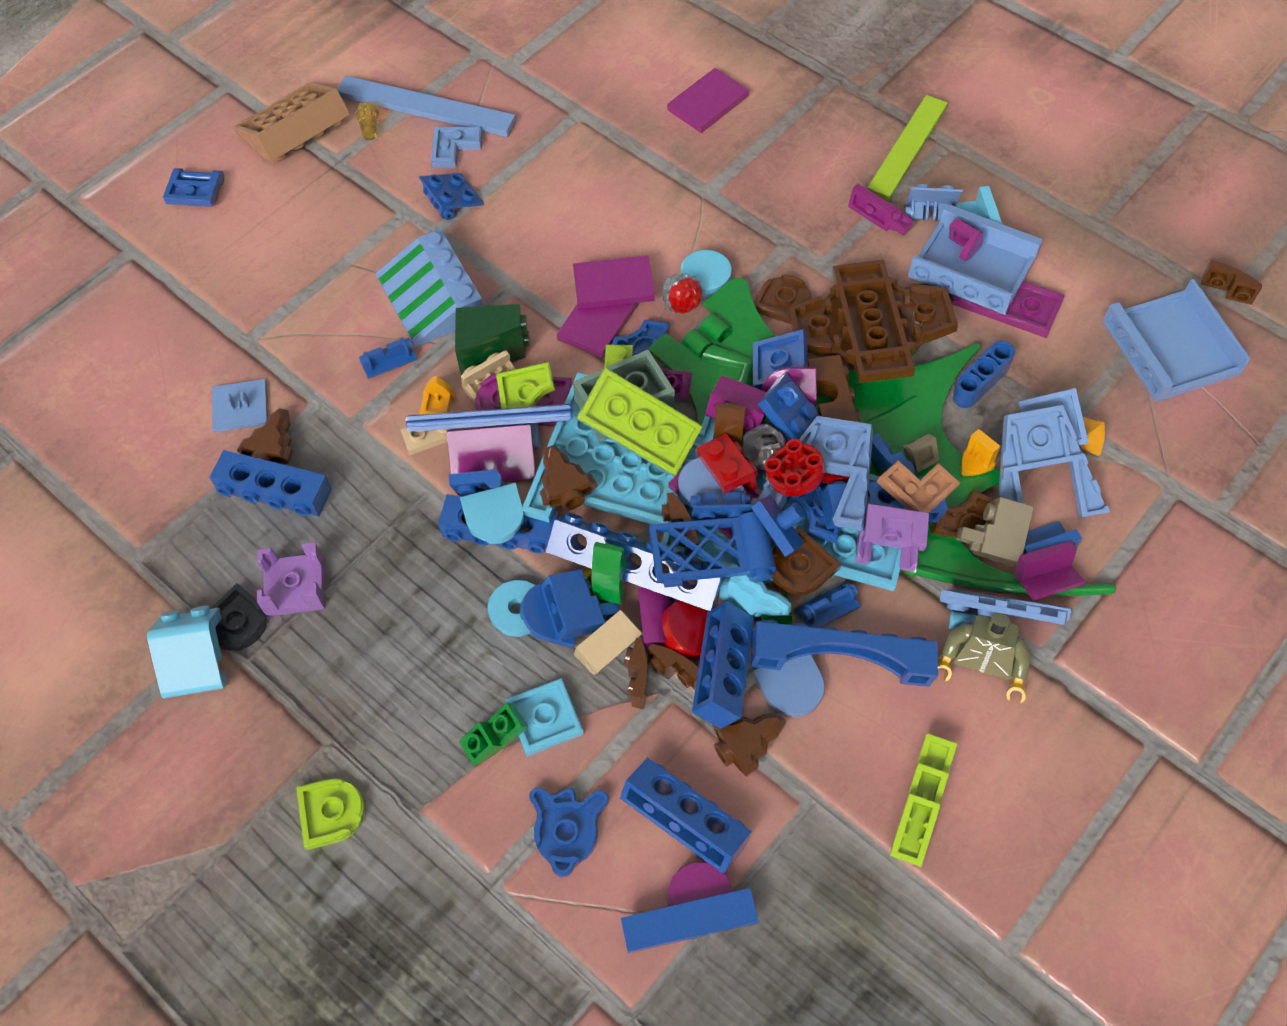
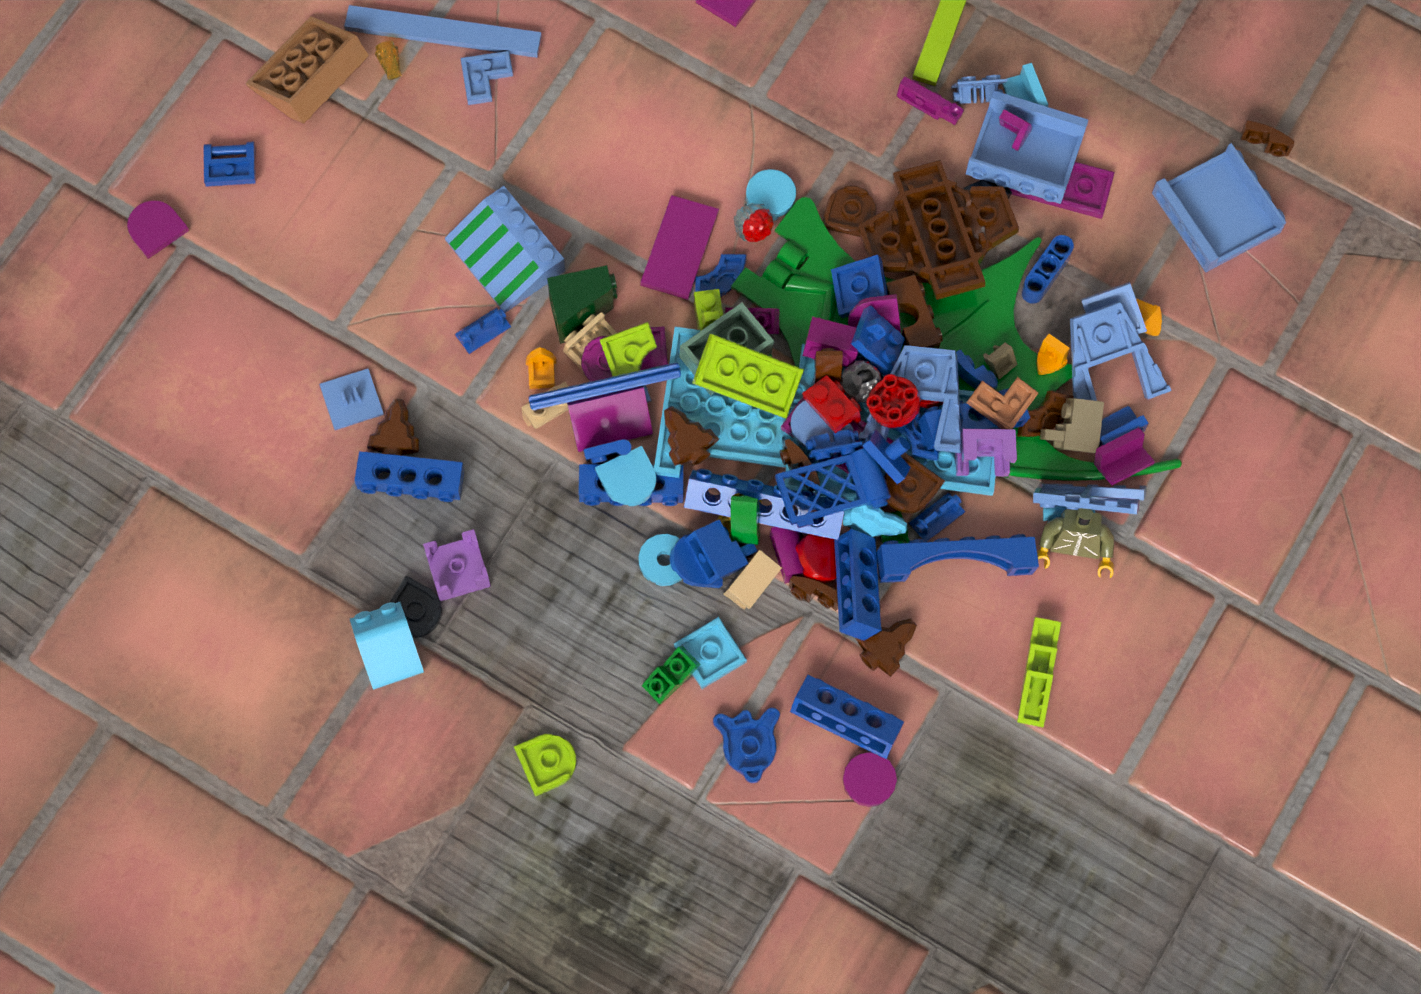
camera: 15 degrees left, 10 degrees up
blue hinge [419,173,484,220] -> none
magenta tile [573,255,655,309] -> none
blue tile [621,888,759,954] -> none
reddish brown slope [624,638,648,709] -> none
medium blue tile [753,655,824,718] -> none
none -> magenta tile [127,201,189,259]

